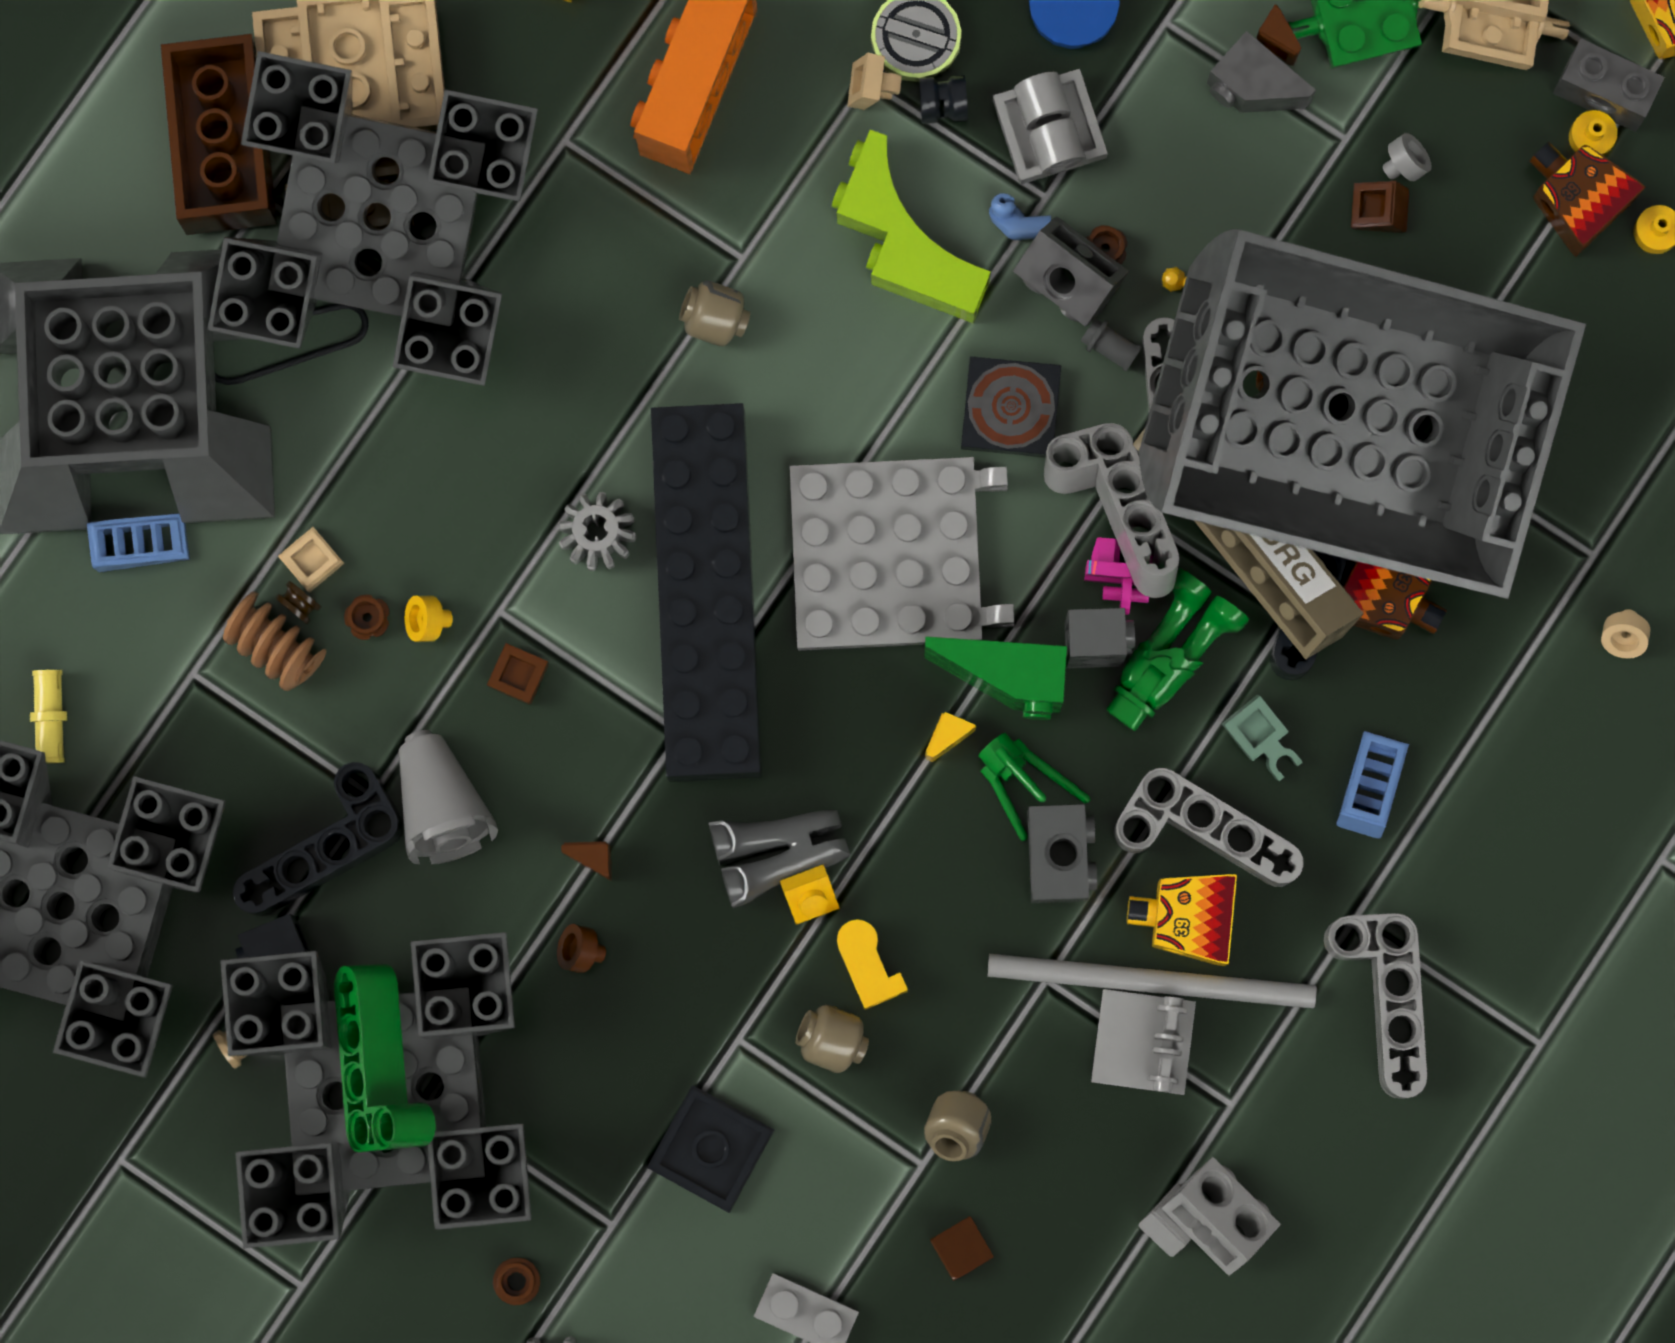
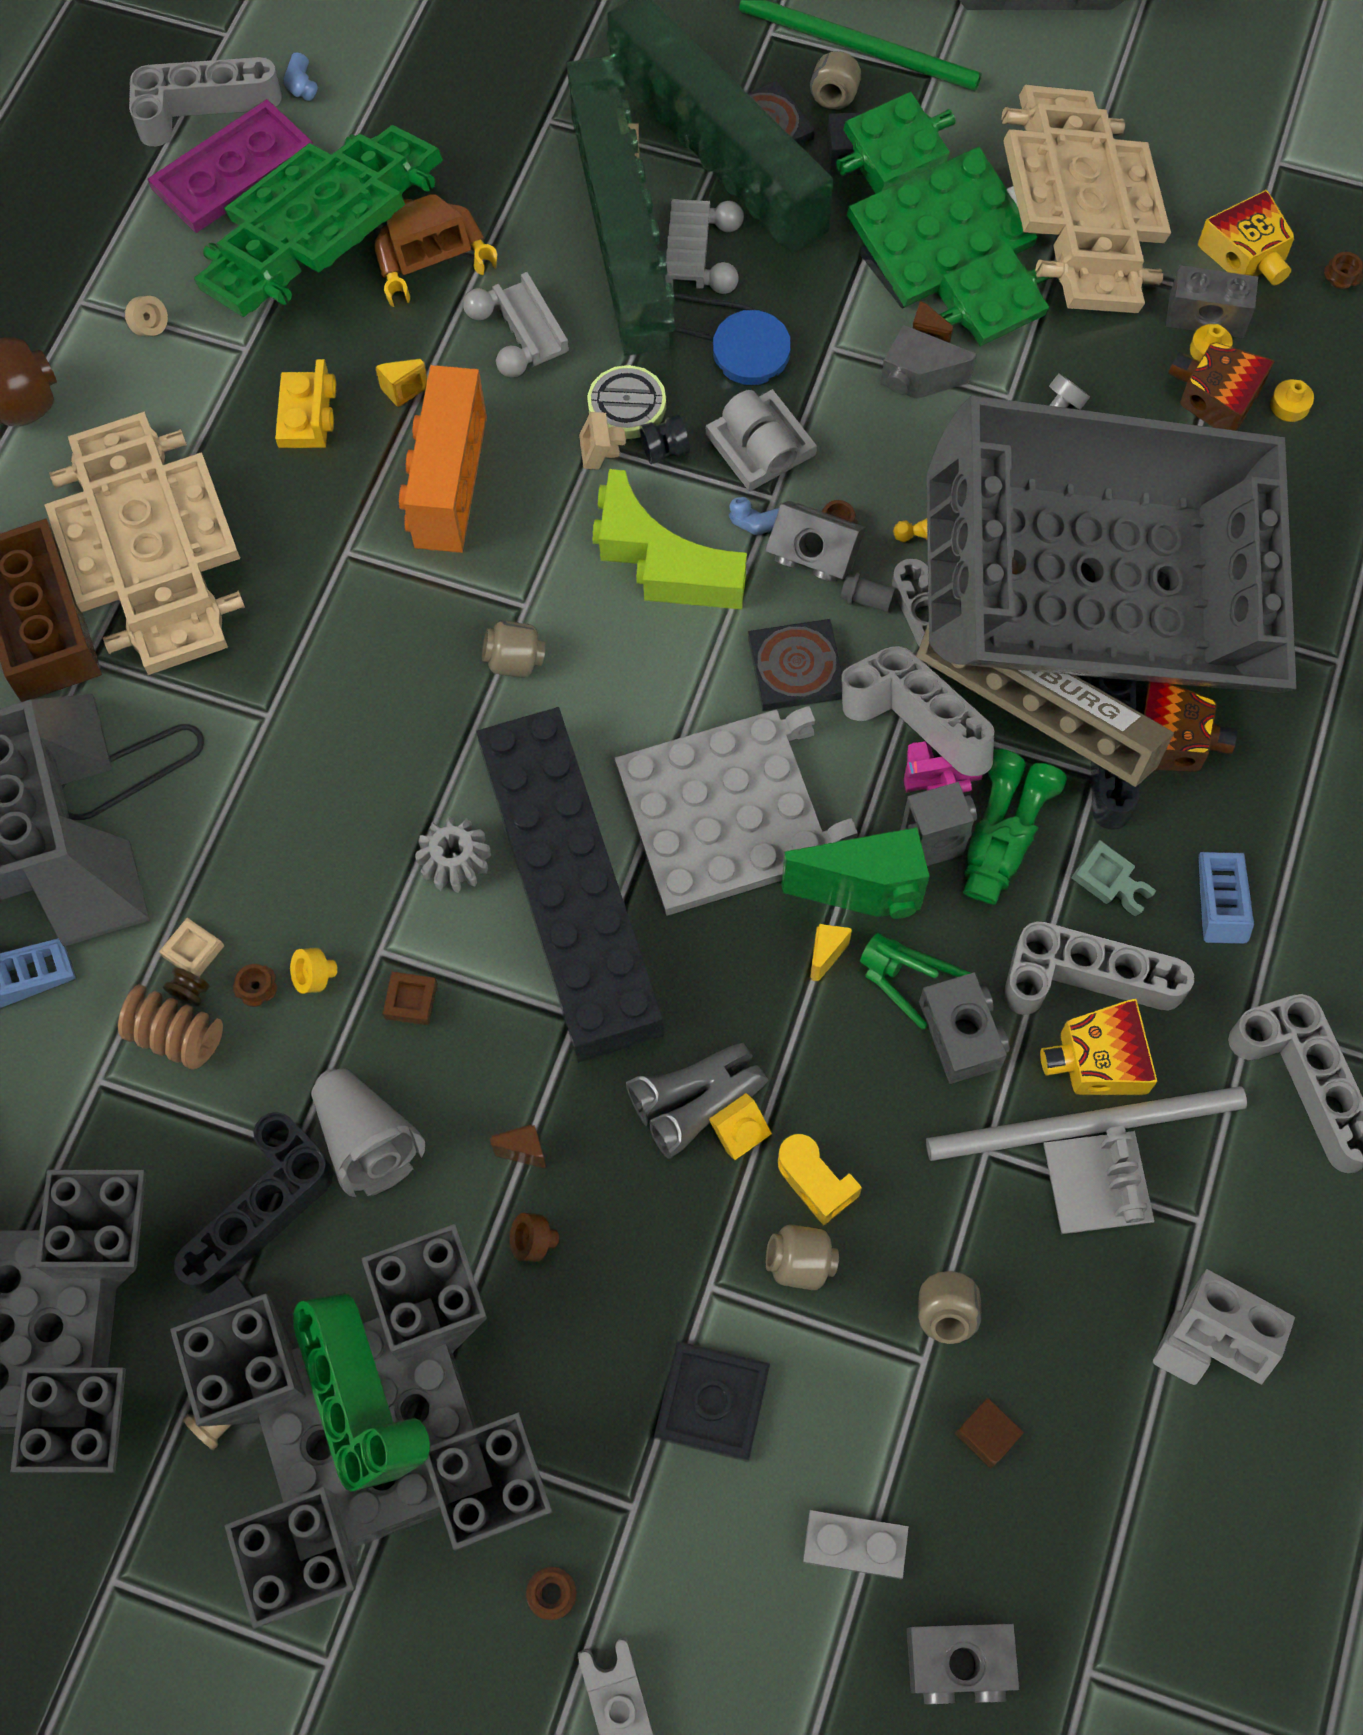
camera: 20 degrees left, 15 degrees down
dark grey slope [207,51,538,386] -> none

